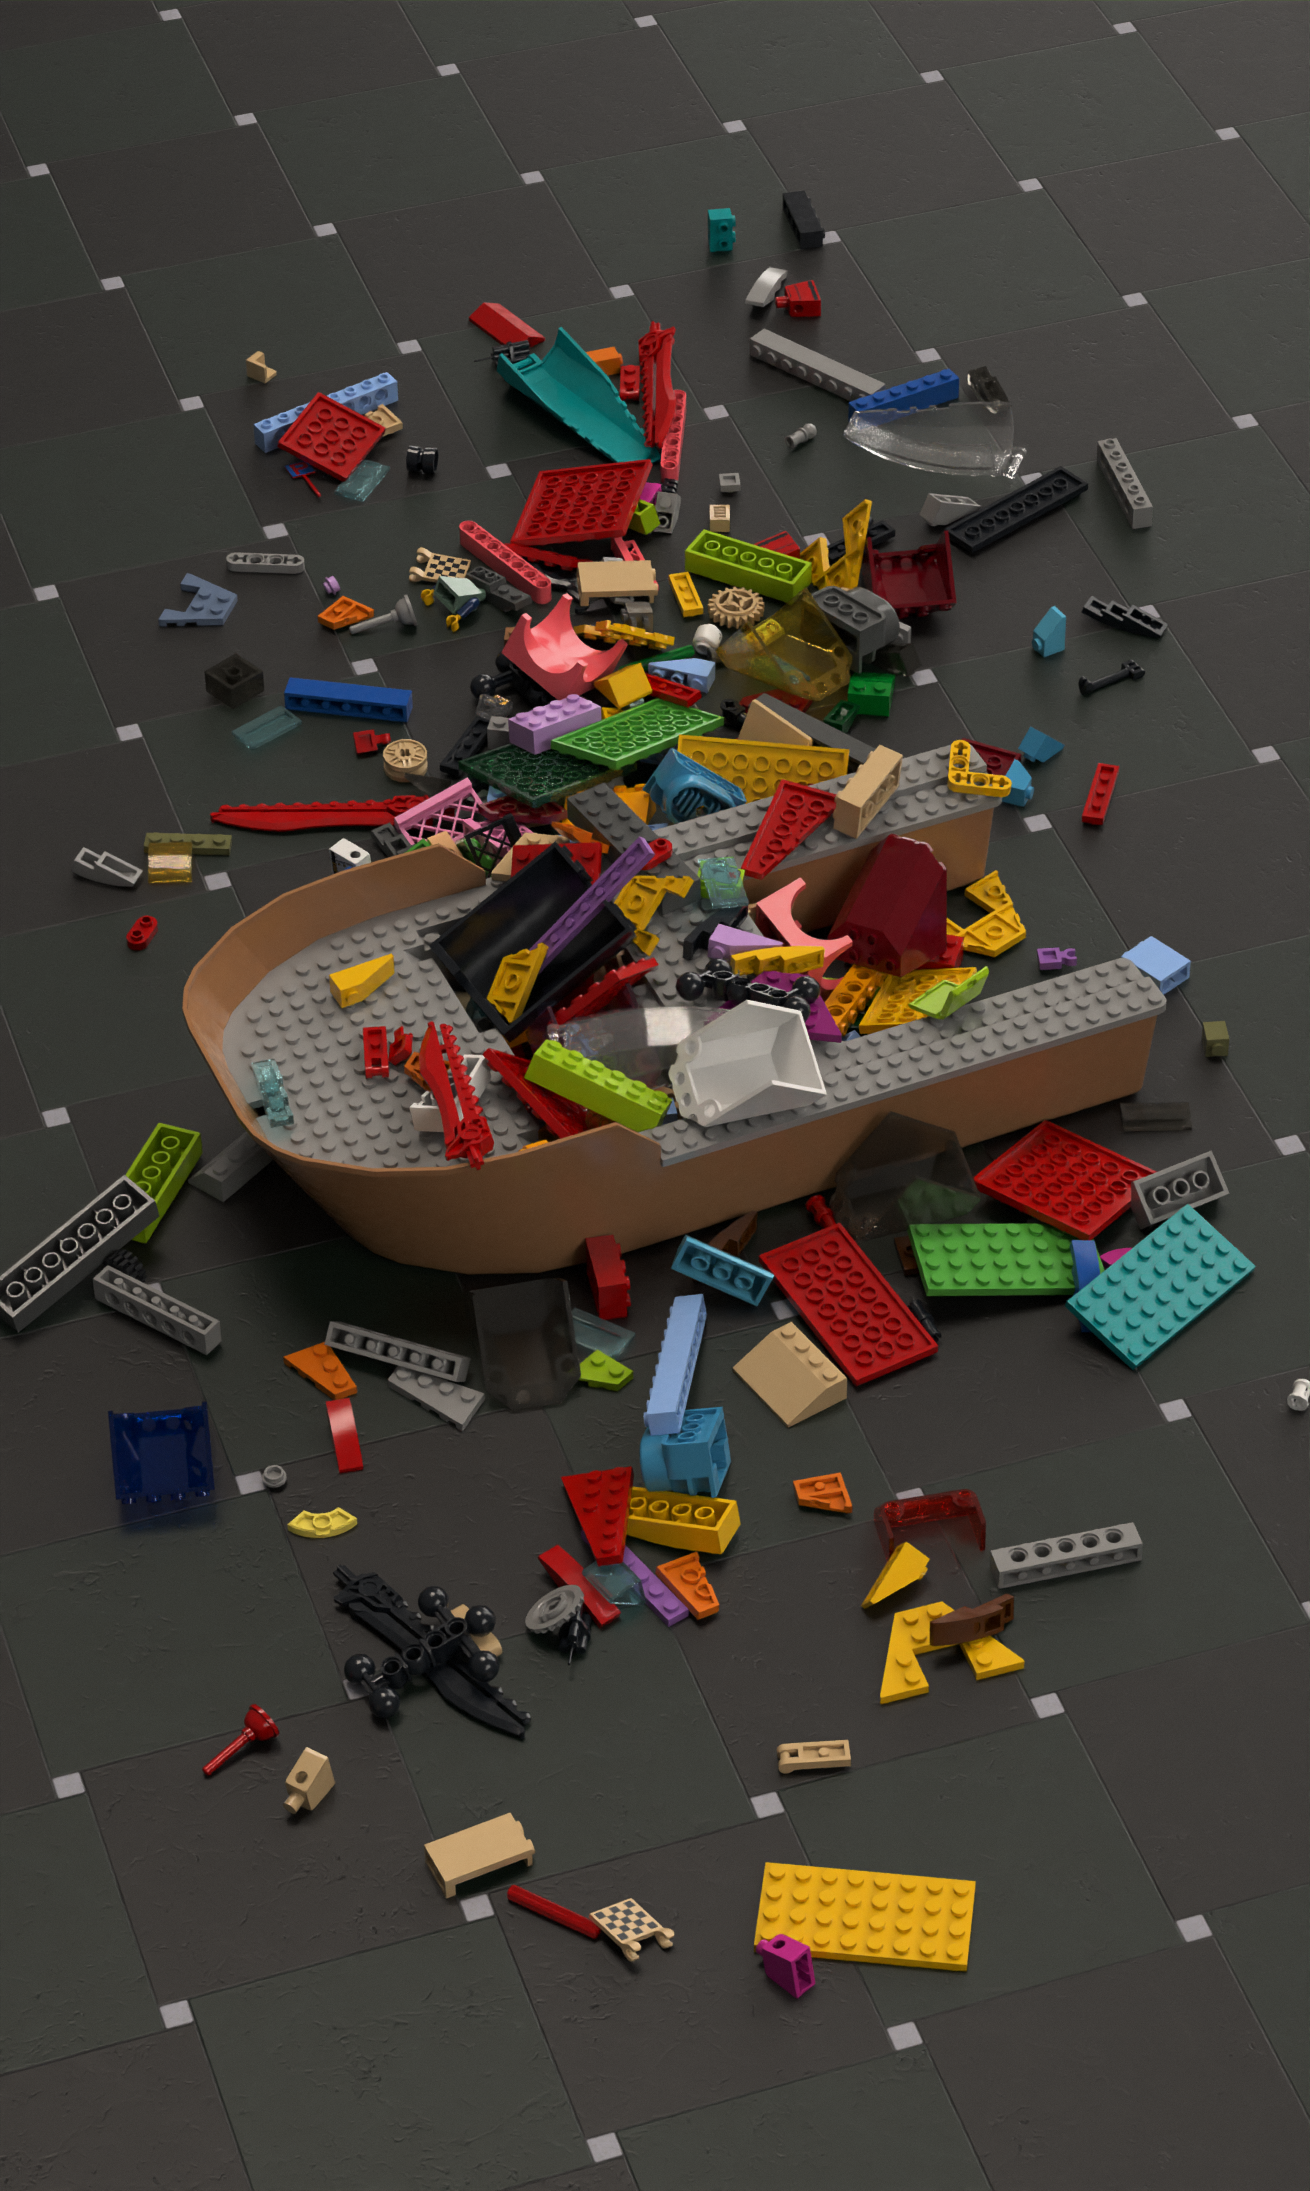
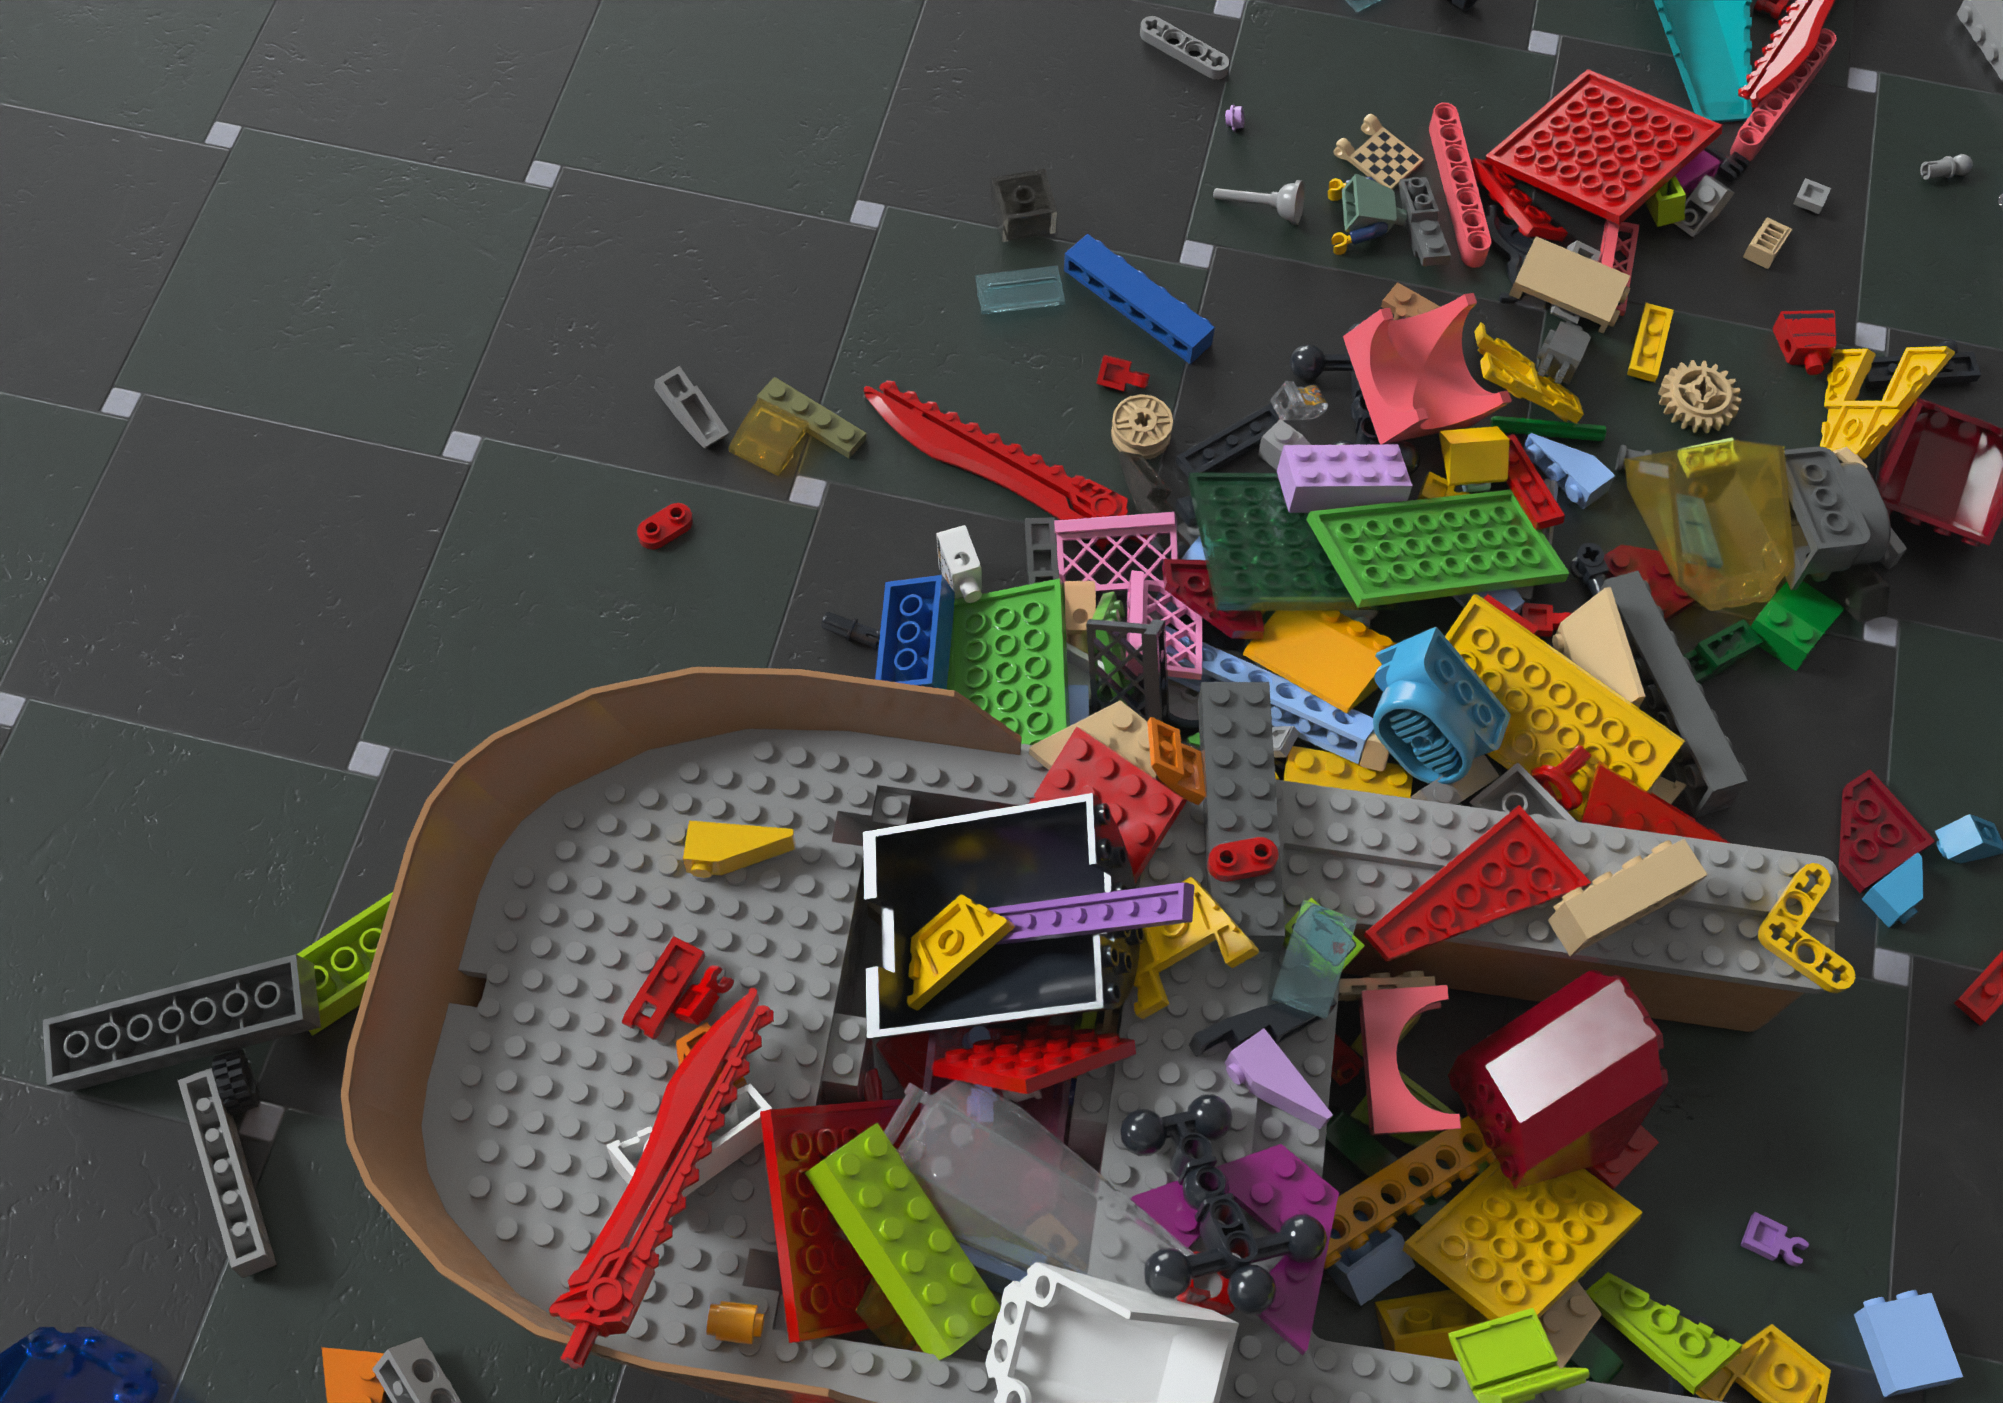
camera: 30 degrees right, 20 degrees up
sand blue wing [158,573,238,626] -> none
clear light blue slope [251,1059,294,1128] -> none
orange wing [318,596,374,630] -> none
lime brick [685,529,812,604] -> none
white head [692,624,722,655] -> none
yellow slope [730,946,825,976] -> none
yellow wing [947,870,1026,957] -> none

